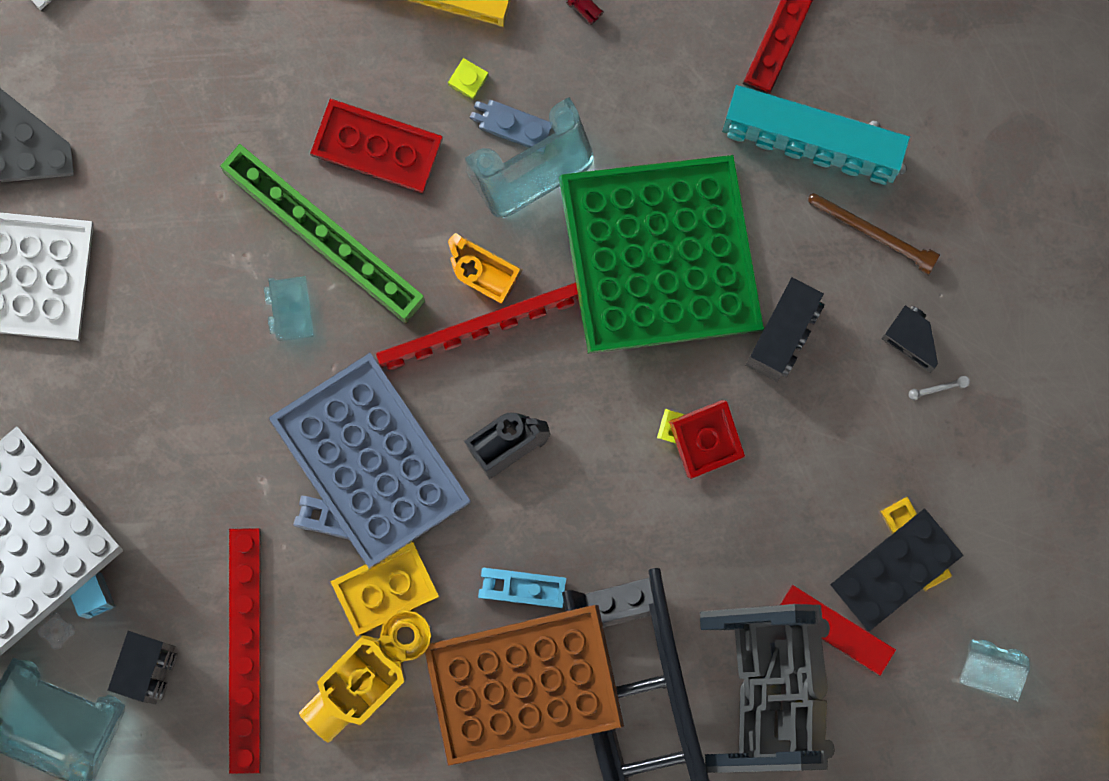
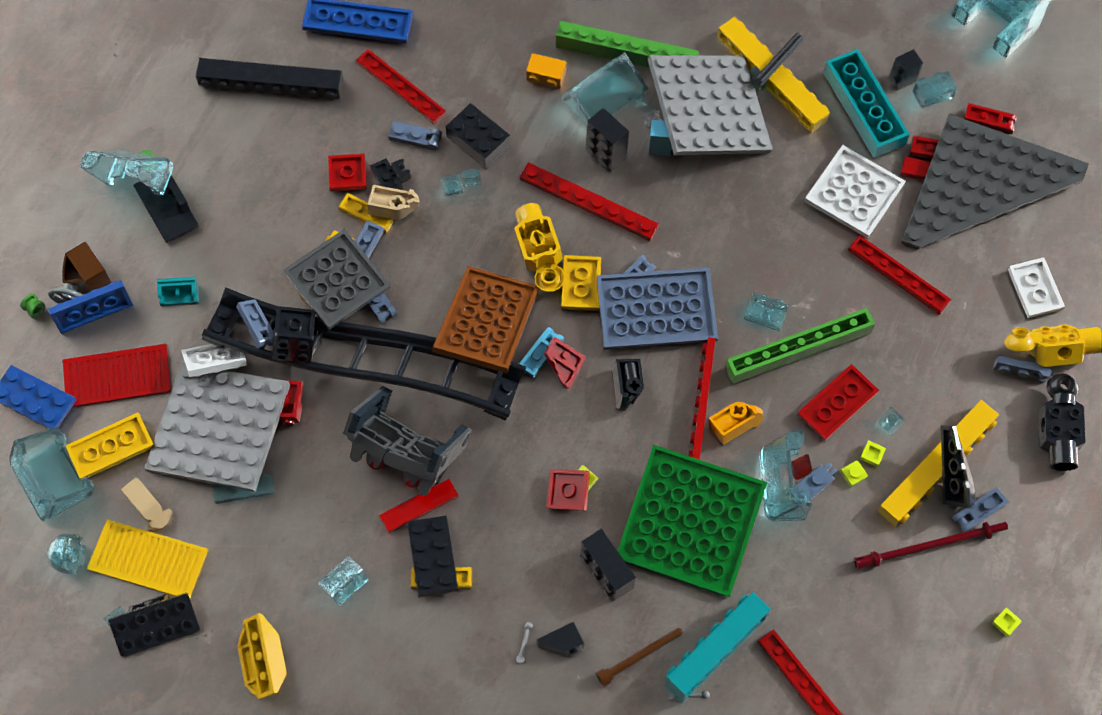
camera: 120 degrees right, 15 degrees down
none -> wing [544,337,586,389]
none -> clear red slope [789,454,812,480]
none -> red tile [848,235,952,315]
none -> neon yellow plate [860,440,886,467]
none -> clear light blue plate [877,407,905,435]

